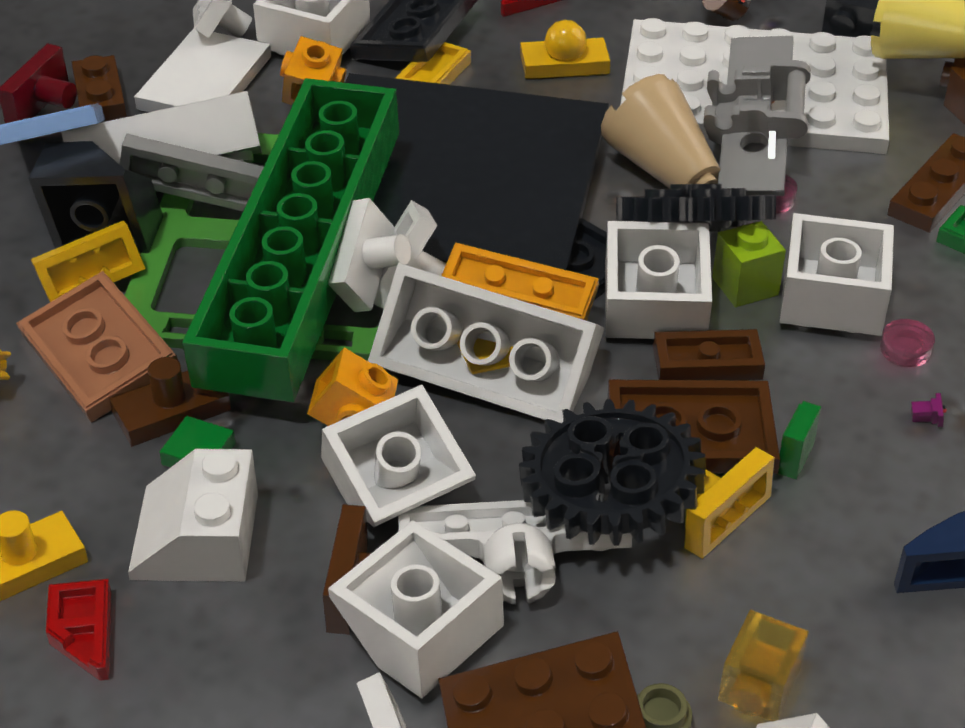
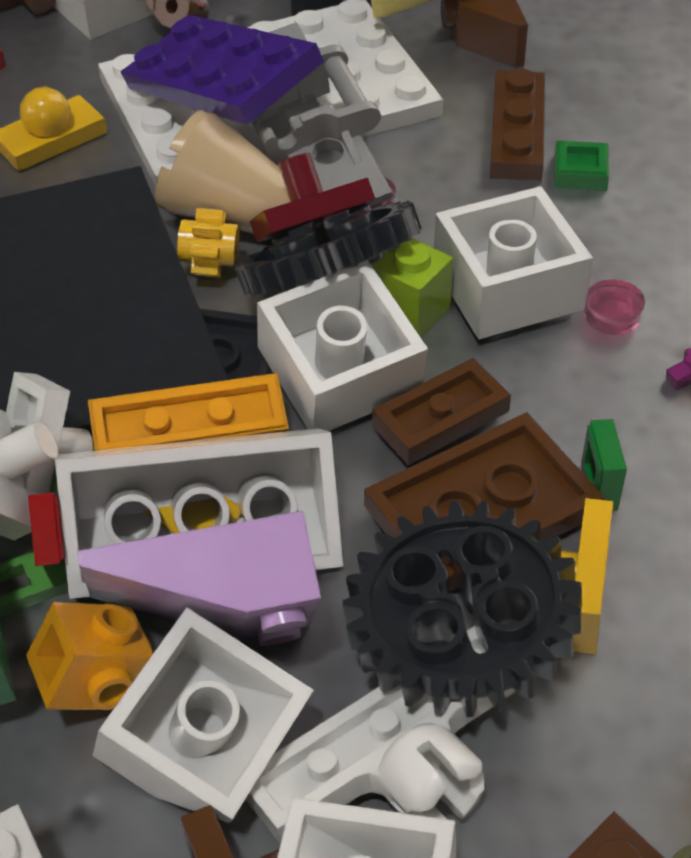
camera: 30 degrees left, 5 degrees up
none -> red tile [28,491,65,566]
none -> lavender slope [77,511,321,646]
none -> dark purple plate [120,15,324,125]
none -> yellow gear [177,208,240,278]
none -> dark red tile [249,152,375,243]

